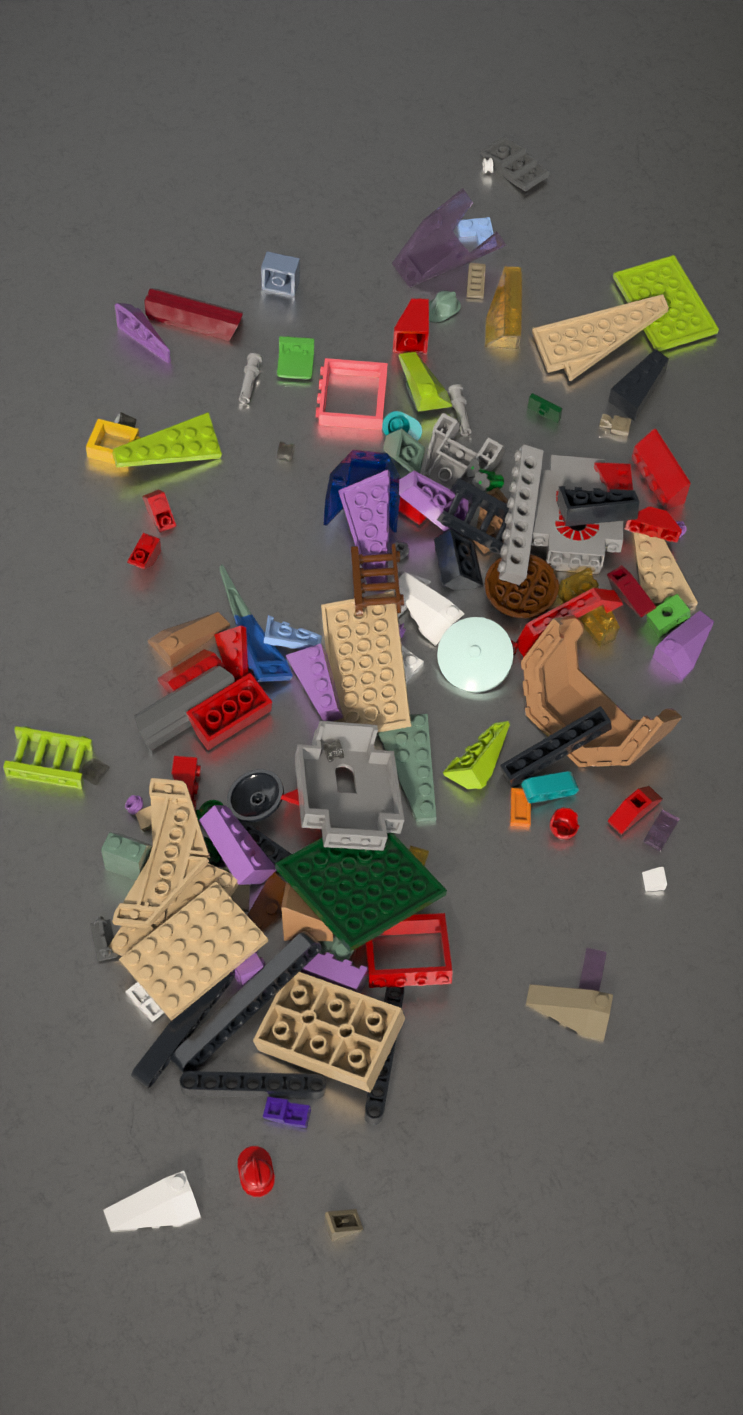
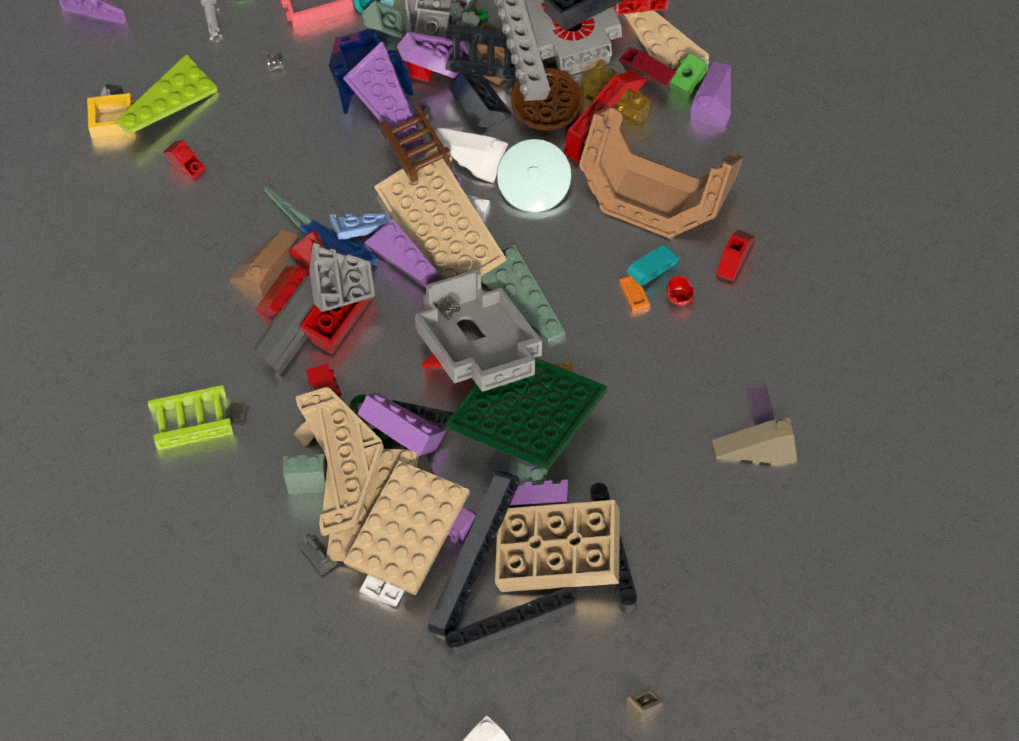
camera: 15 degrees left, 0 degrees up
medium lavender plate [125,795,143,815] -> none
red slope [127,533,161,569] -> none
black beam [131,972,235,1088] -> none
black dish [227,769,284,822] -> none
red piece [237,1146,275,1197] -> none
reddish brown wing [247,872,286,933] -> none
dark purple slope [263,1097,312,1128] -> none
medium nougat slope [281,883,334,941] -> none
red window [365,913,452,988] -> none
lime wedge [443,721,510,789] -> none
black brick [500,706,612,787] -> none
white slope [642,867,667,892] -> none
clear purple slope [643,810,680,852] -> none
none -> light grey wedge [309,243,375,312]

